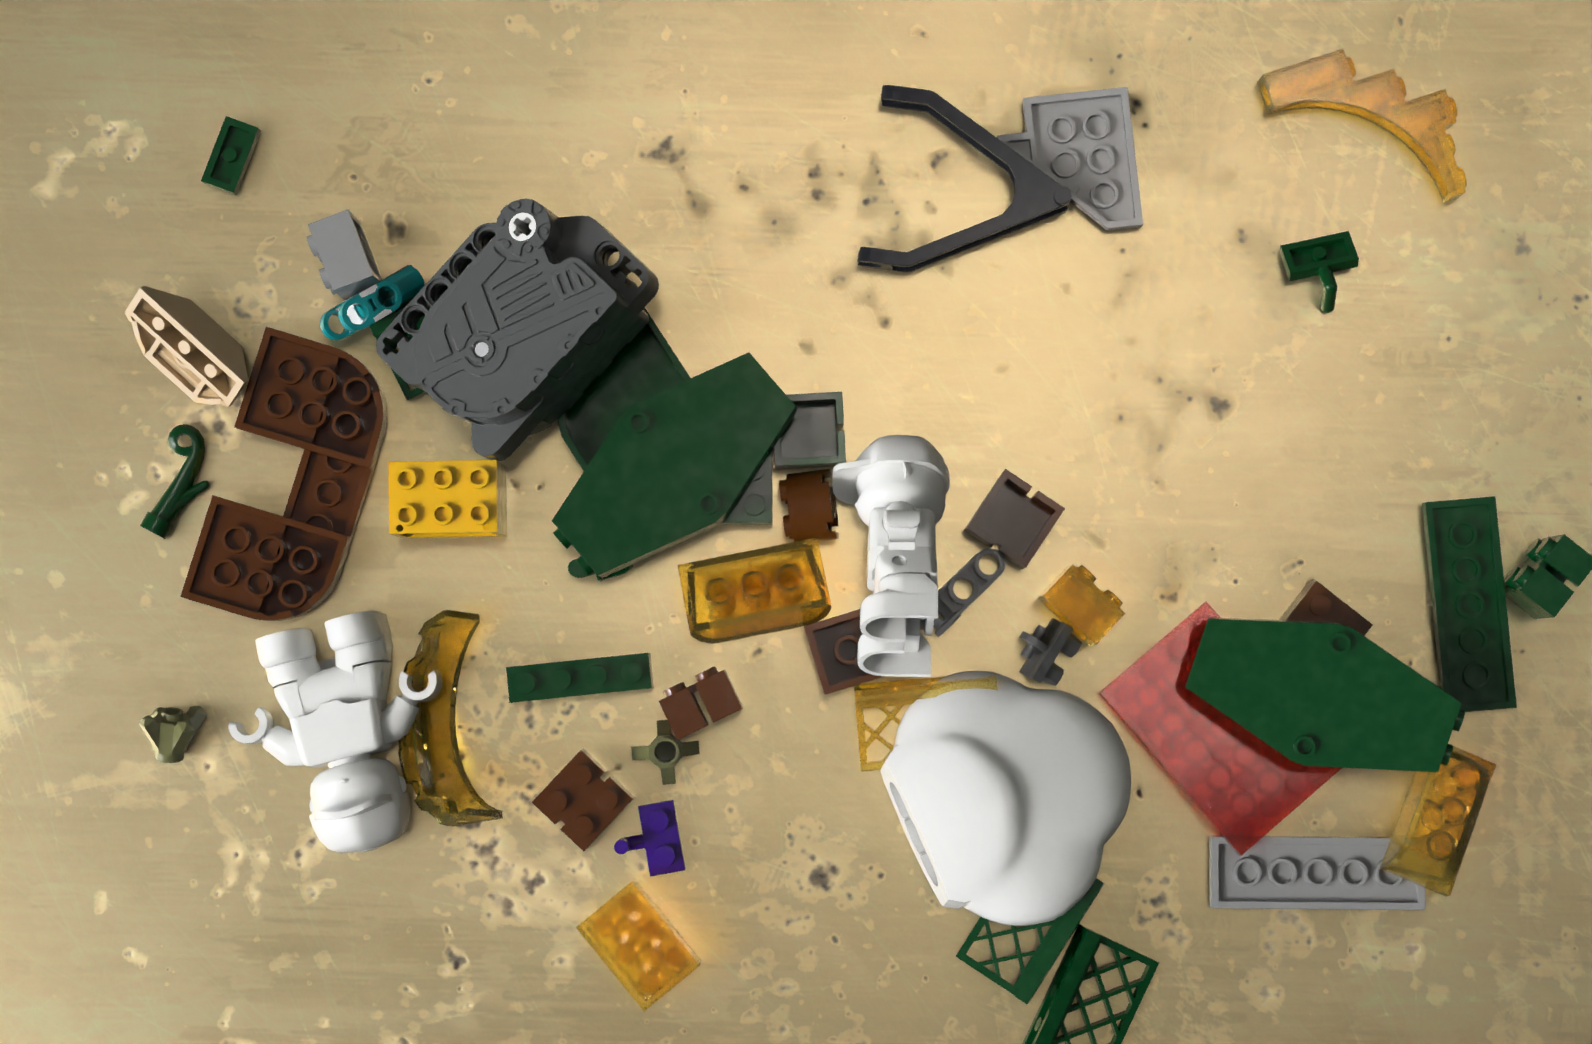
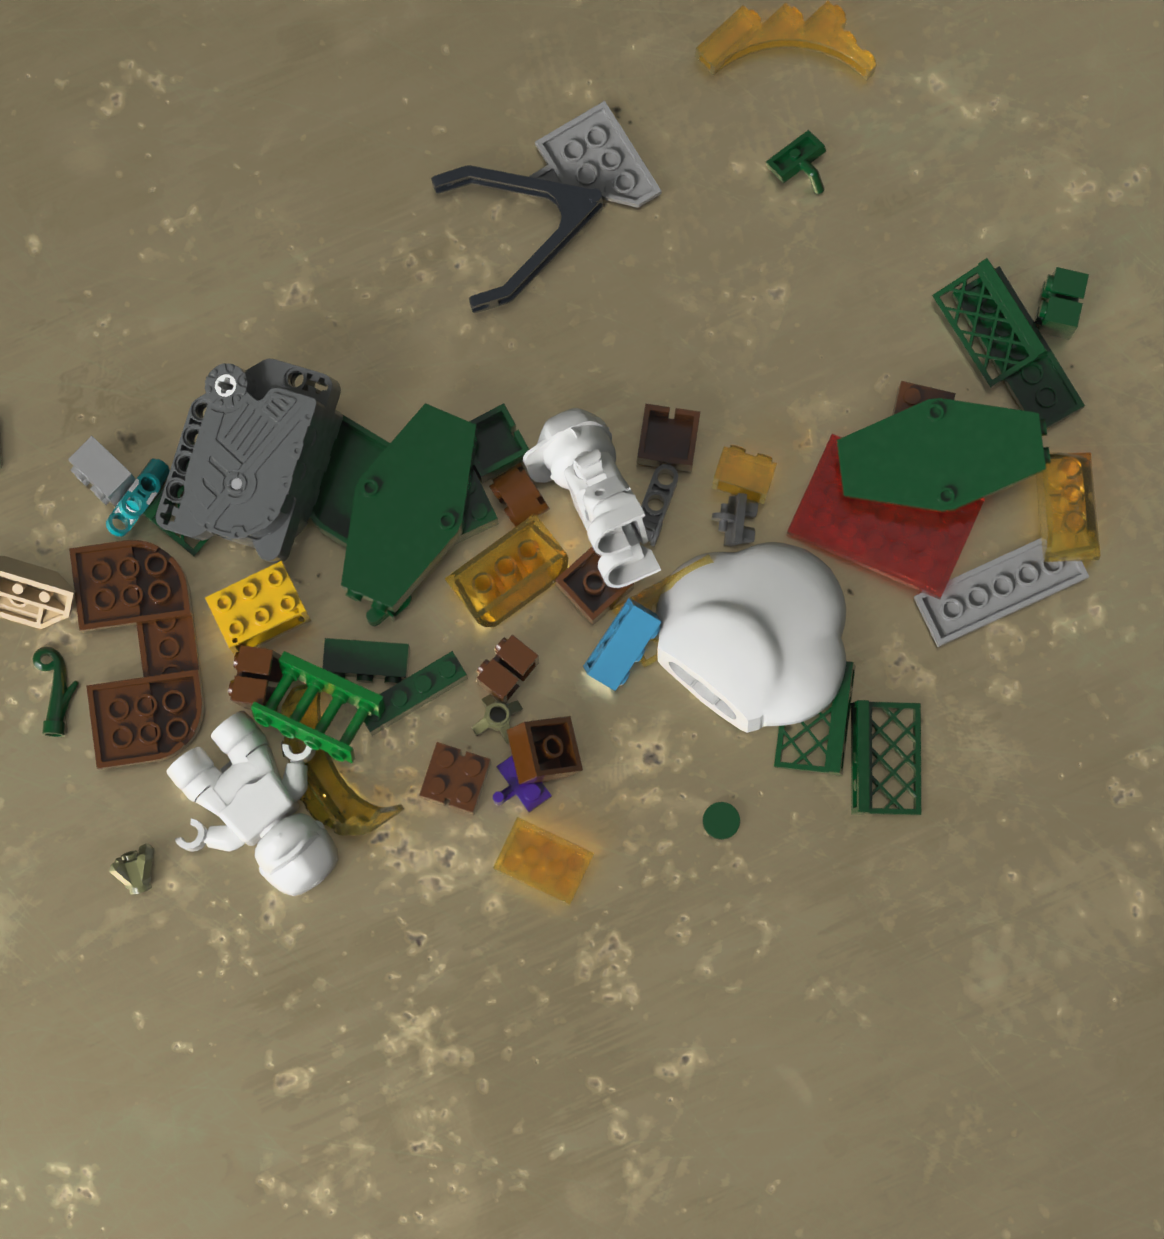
camera: 25 degrees left, 5 degrees down
none -> reddish brown piece [228,645,283,712]
none -> green fence [251,651,385,763]
none -> dark green brick [322,638,410,685]
none -> reddish brown brick [507,716,583,785]
none -> dark azure brick [583,598,661,691]
none -> dark green piece [703,802,740,840]
none -> dark green fence [932,258,1048,388]

